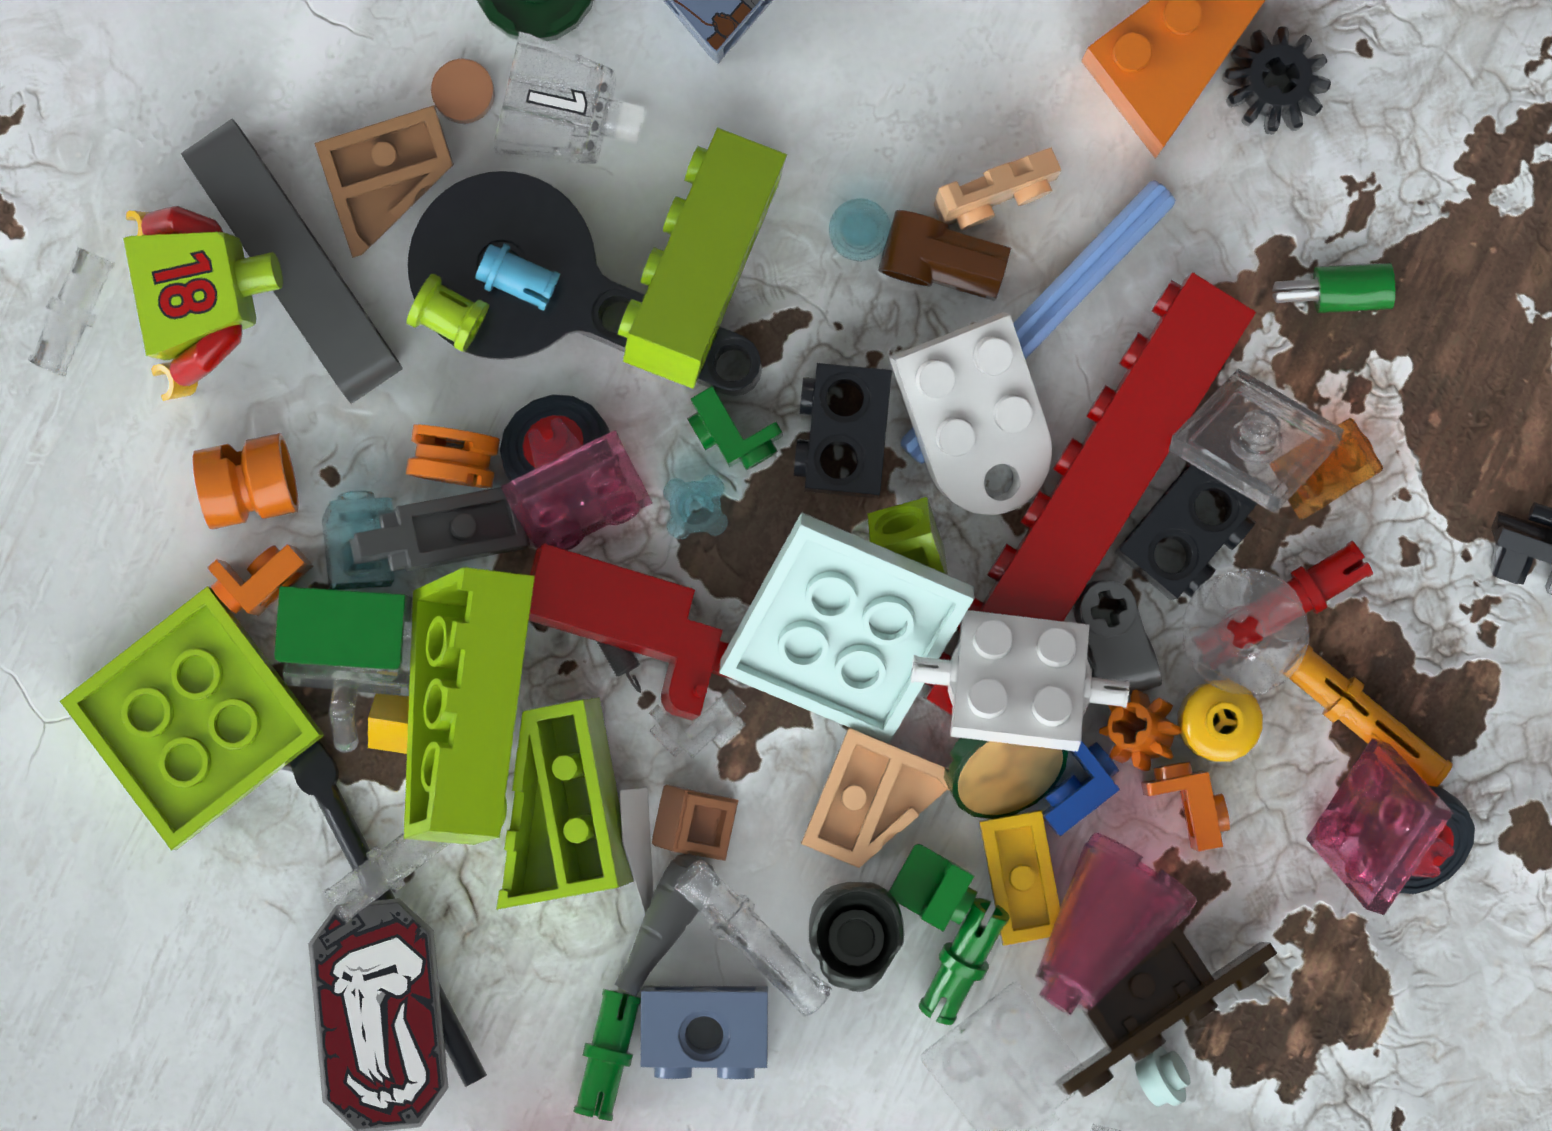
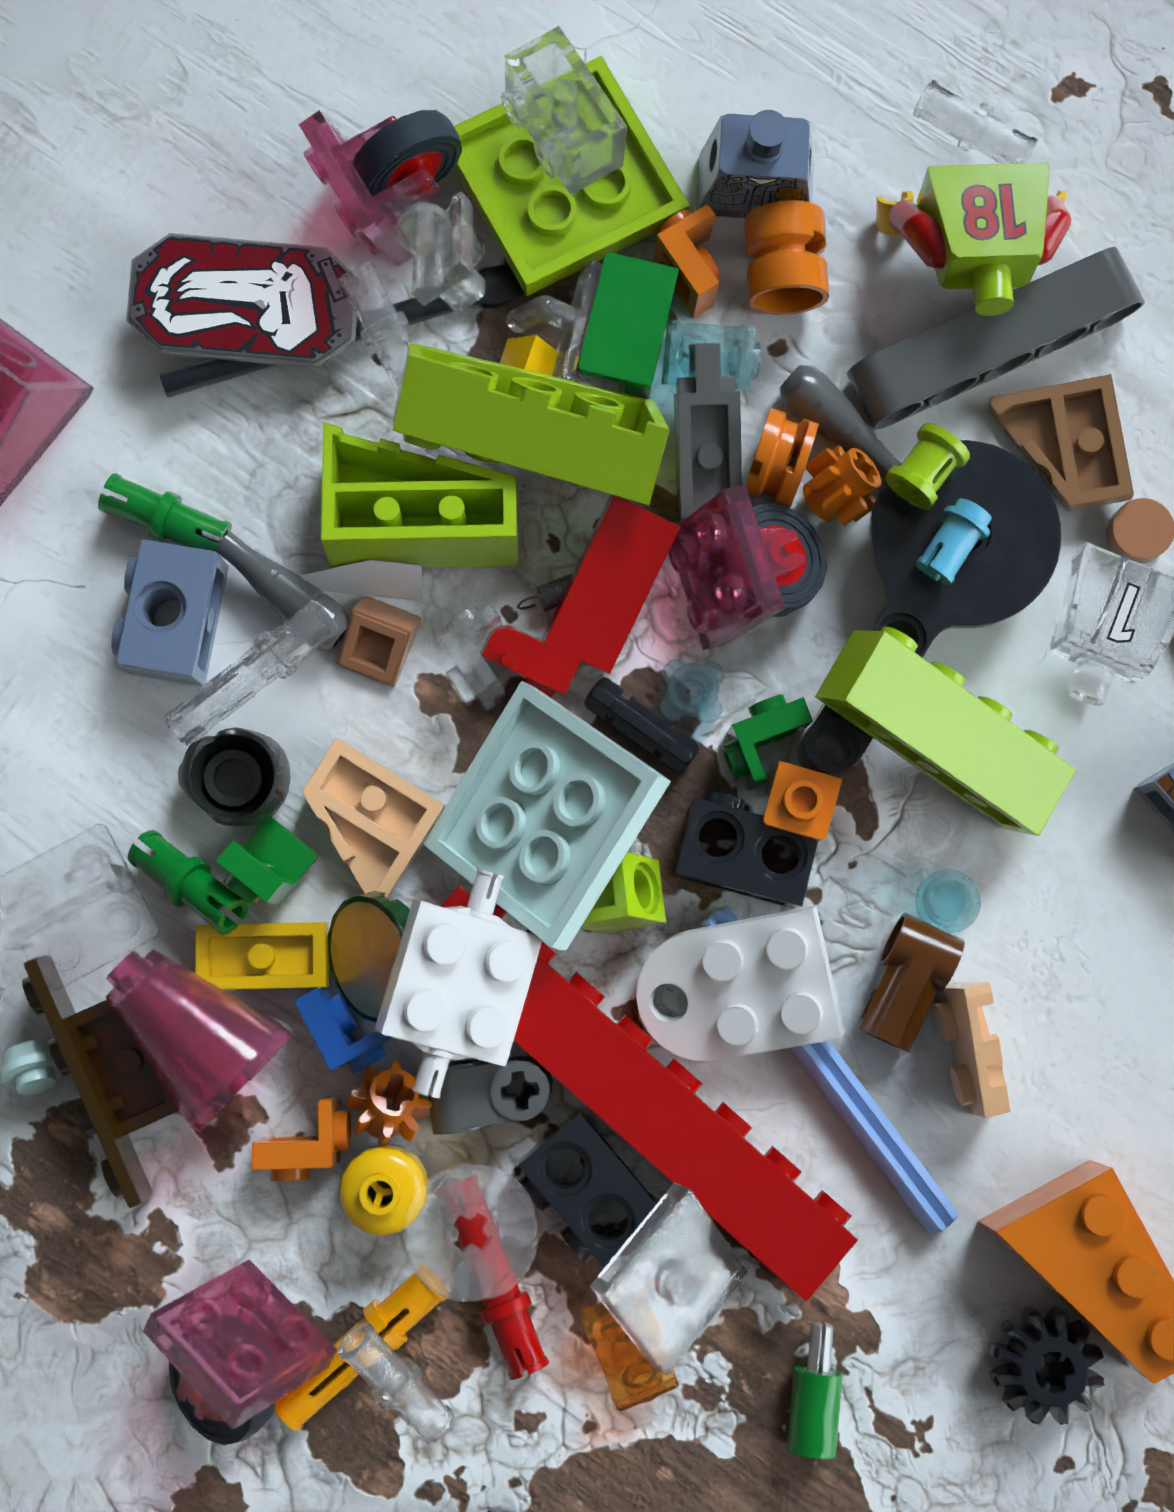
camera: 90 degrees right, 5 degrees down
none -> plate [298,110,463,267]
none -> clear pin [338,1323,454,1445]
none -> clear hips [396,191,485,312]
none -> clear brick [501,26,627,195]
none -> black axle [584,677,700,774]
none -> sand blue torso [696,110,814,218]
none -> orange bracket [762,761,842,841]
none -> dark grey piece [779,365,901,481]
none -> orange gear [803,445,881,526]

